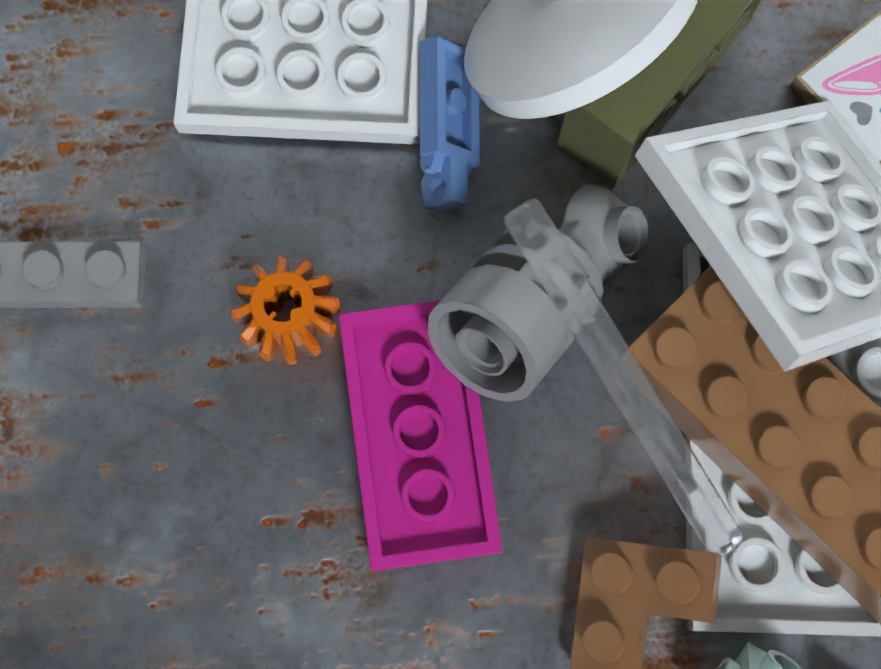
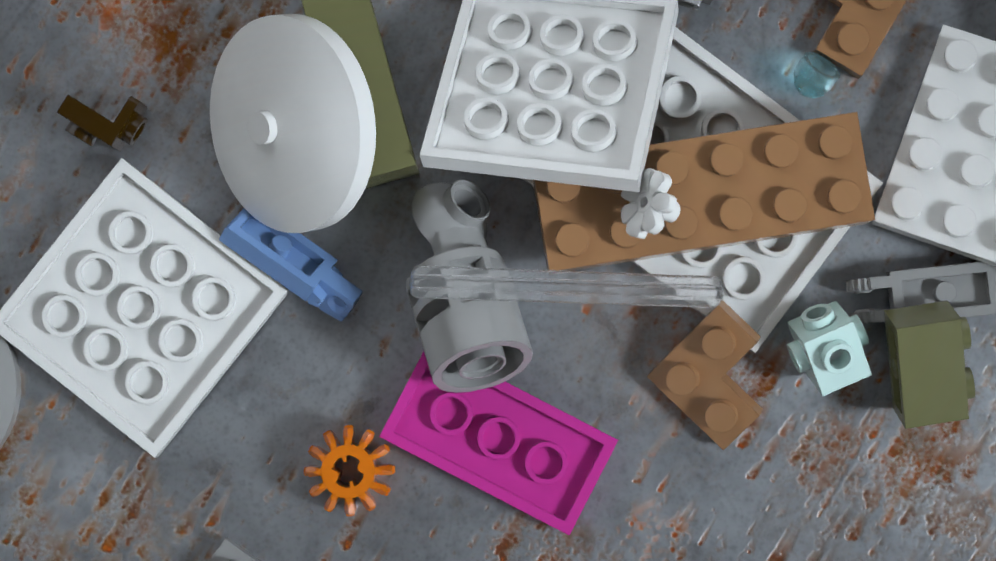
camera: 55 degrees left, 10 degrees up
none -> white plant [621,168,680,239]

